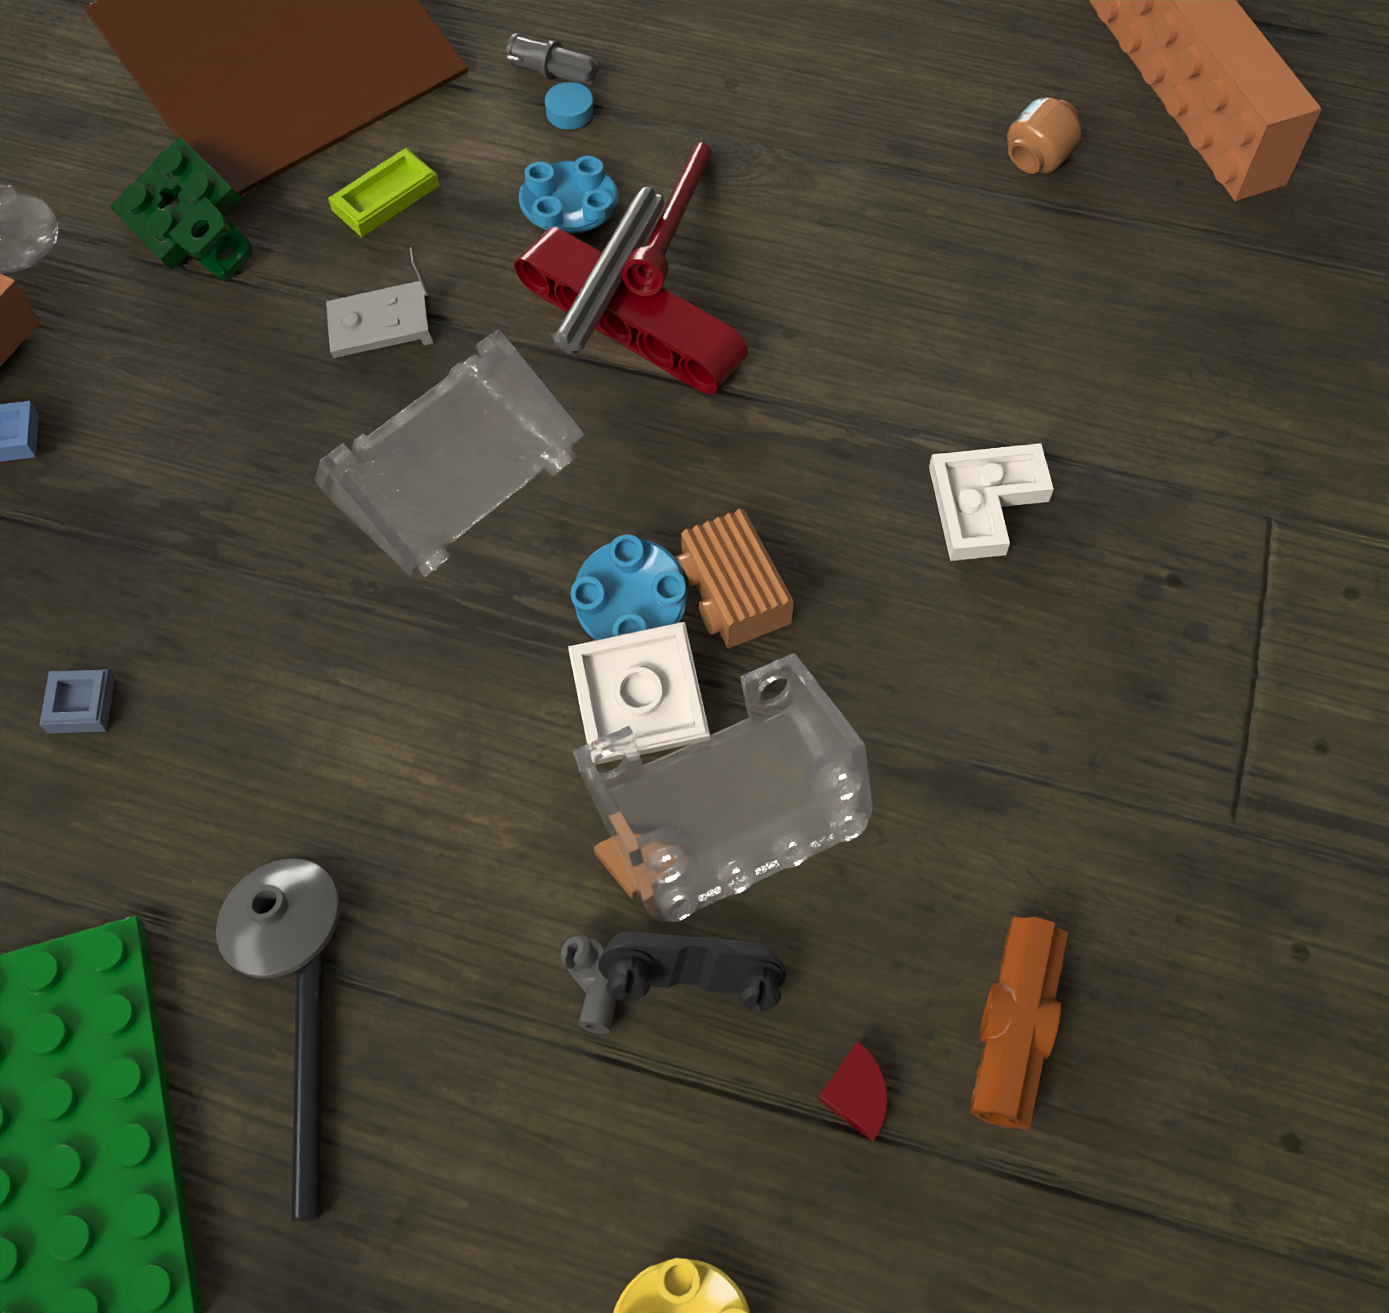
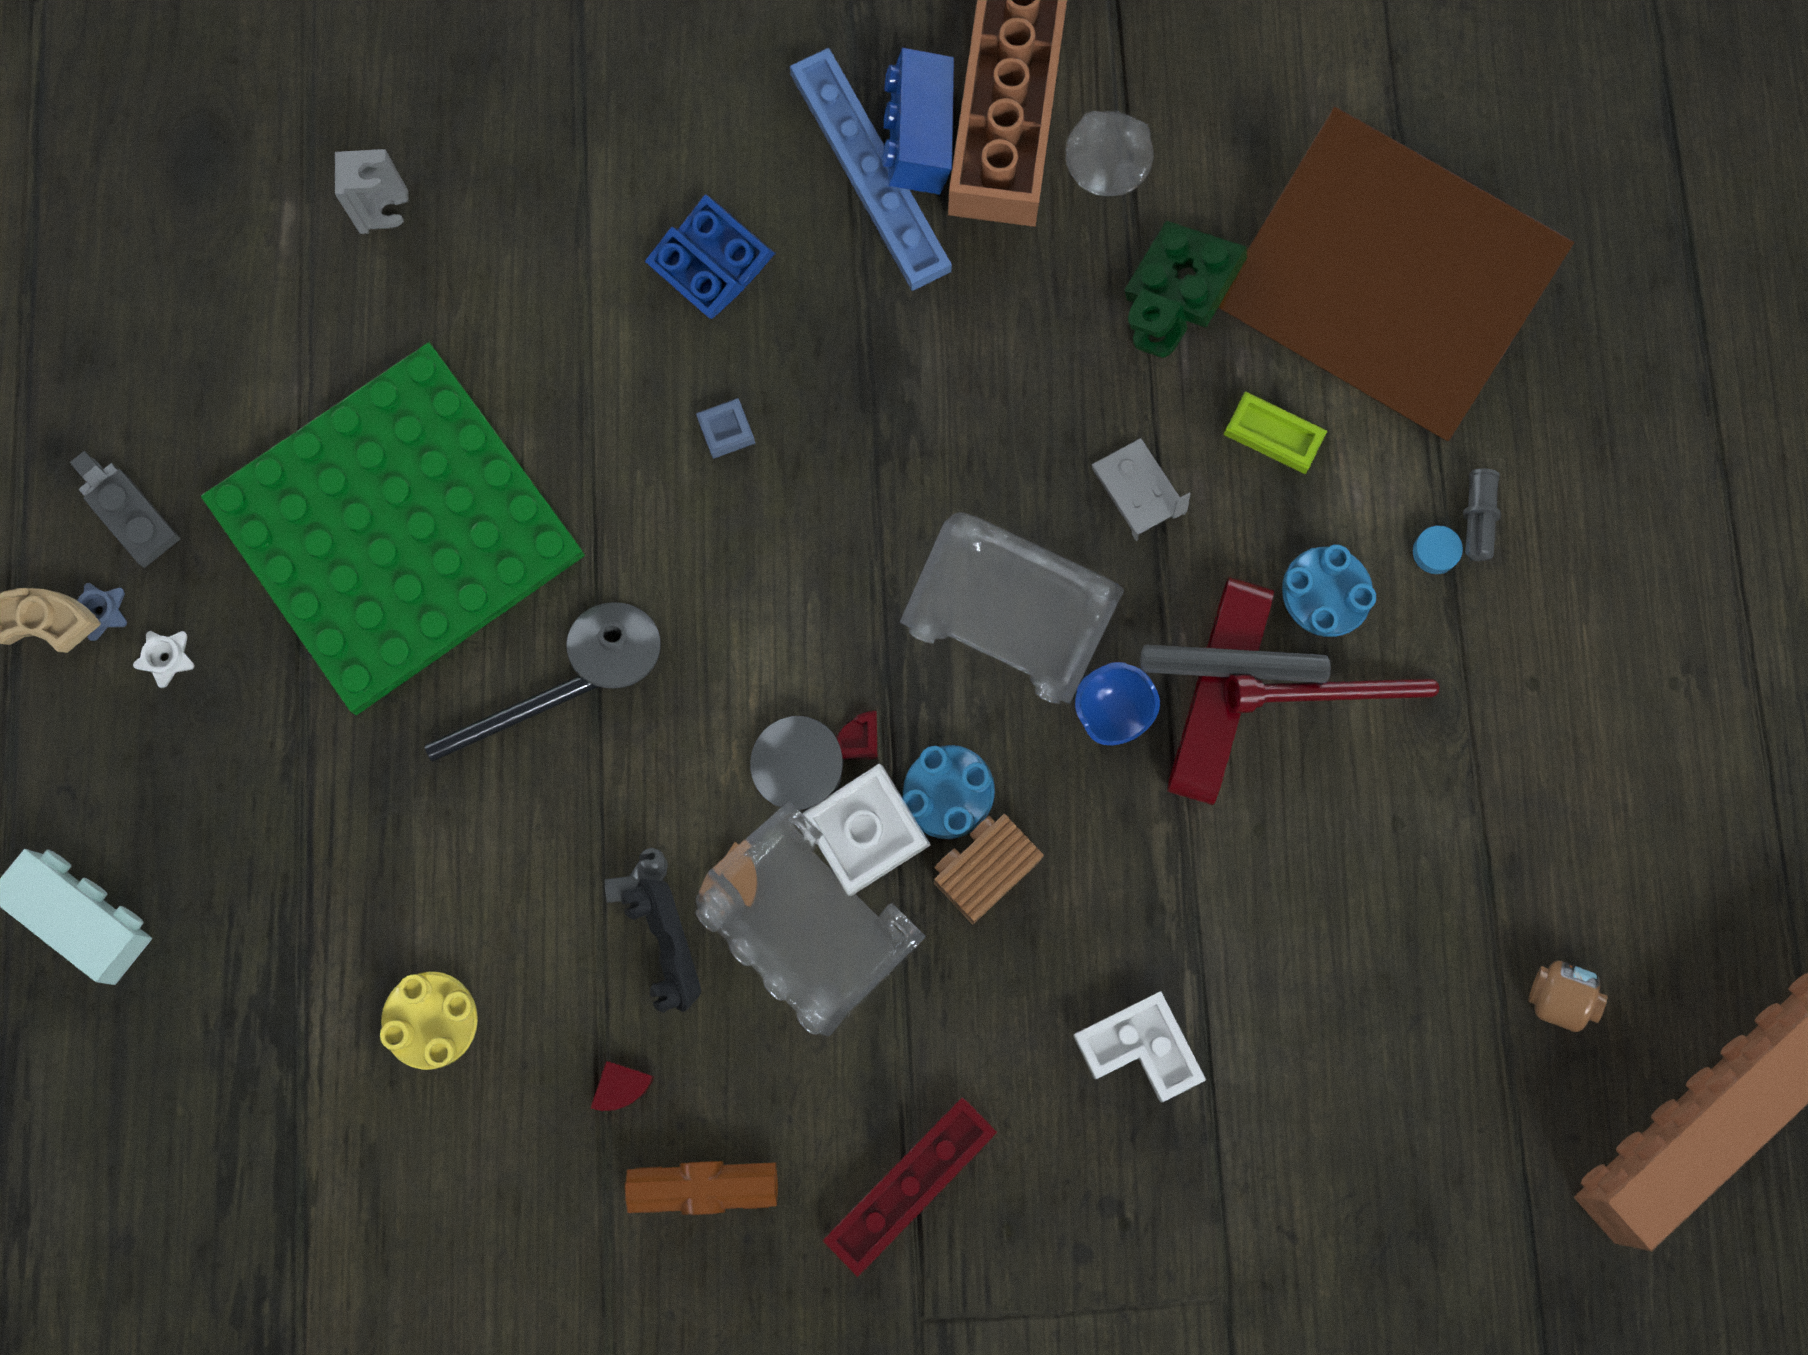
camera: 70 degrees right, 15 degrees up
none -> dark grey dish [750,716,843,810]
none -> dark red plate [822,1097,997,1277]
none -> dark red tile [836,711,878,760]
none -> blue helmet [1075,662,1160,745]

